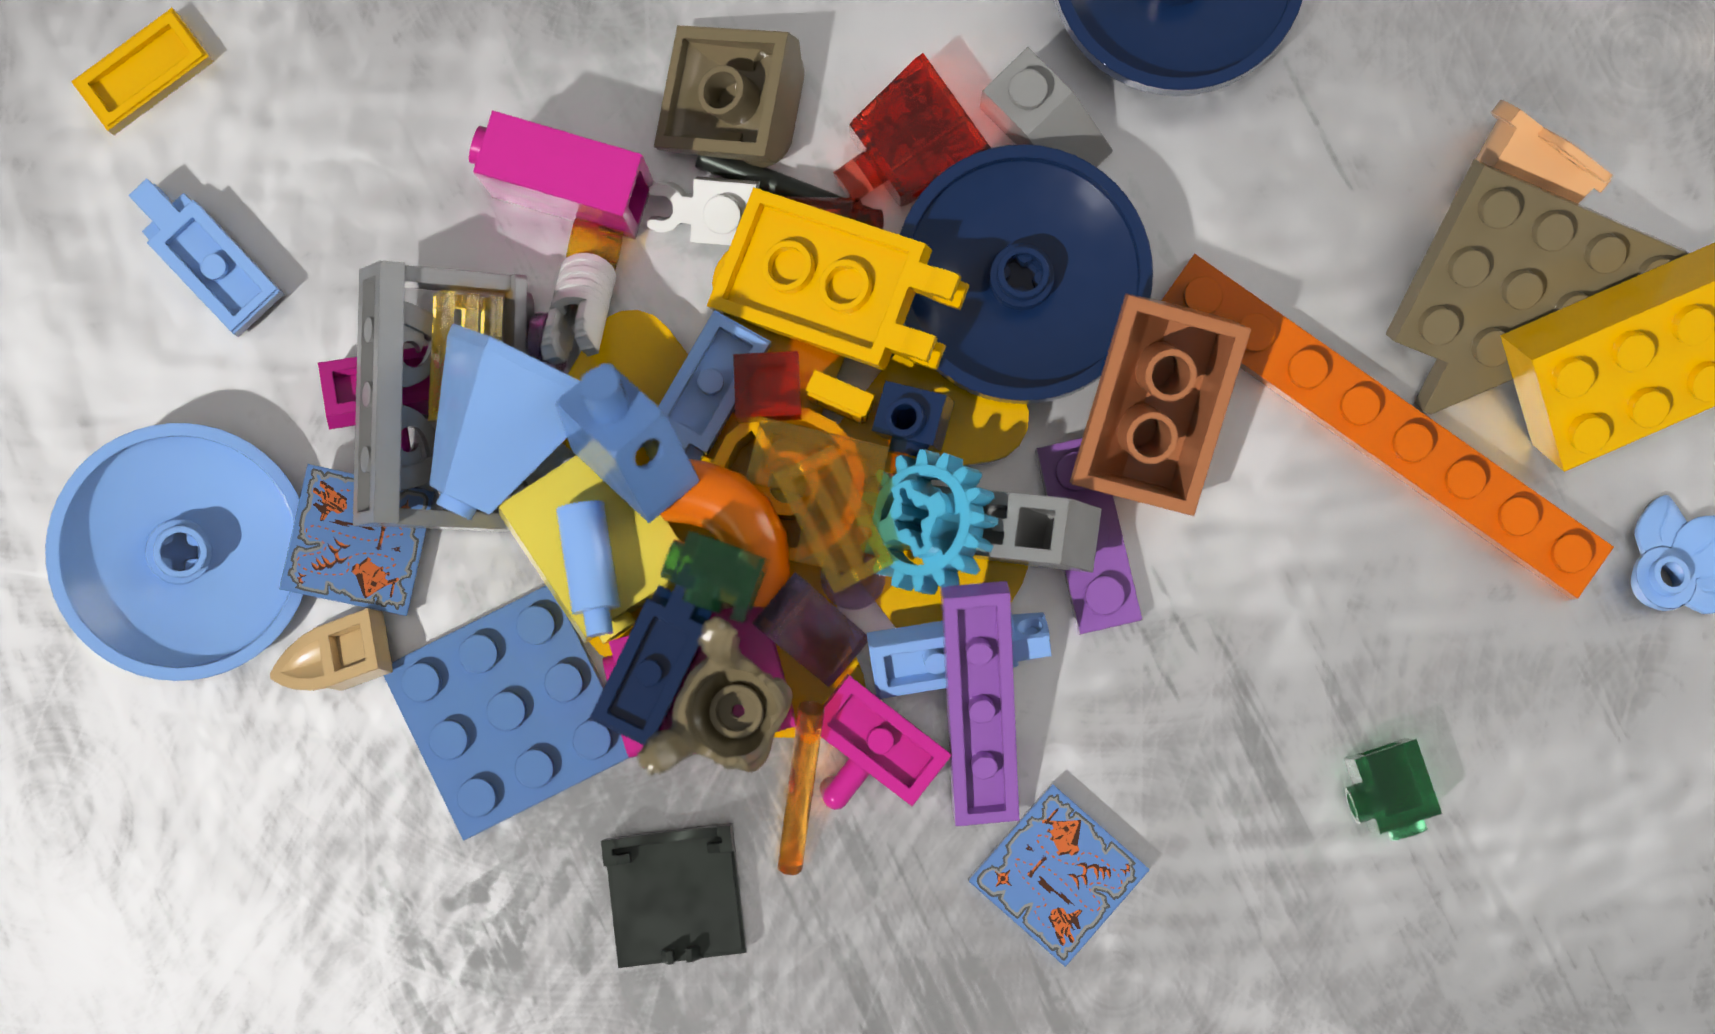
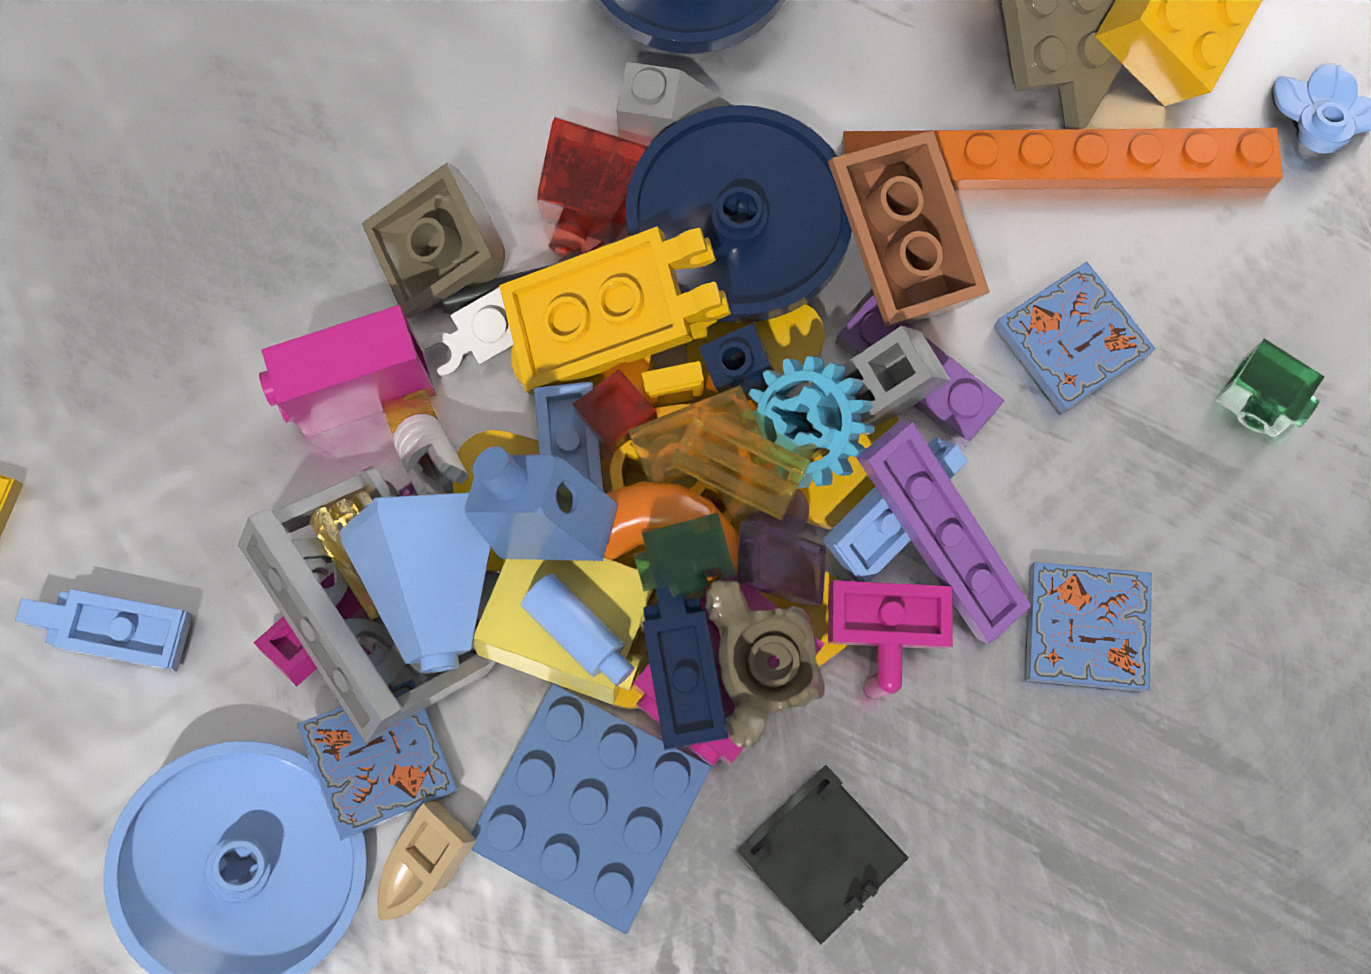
camera: 45 degrees left, 10 degrees down
clear orange bar [777,701,825,875] -> none
none -> medium blue tile [994,262,1156,414]

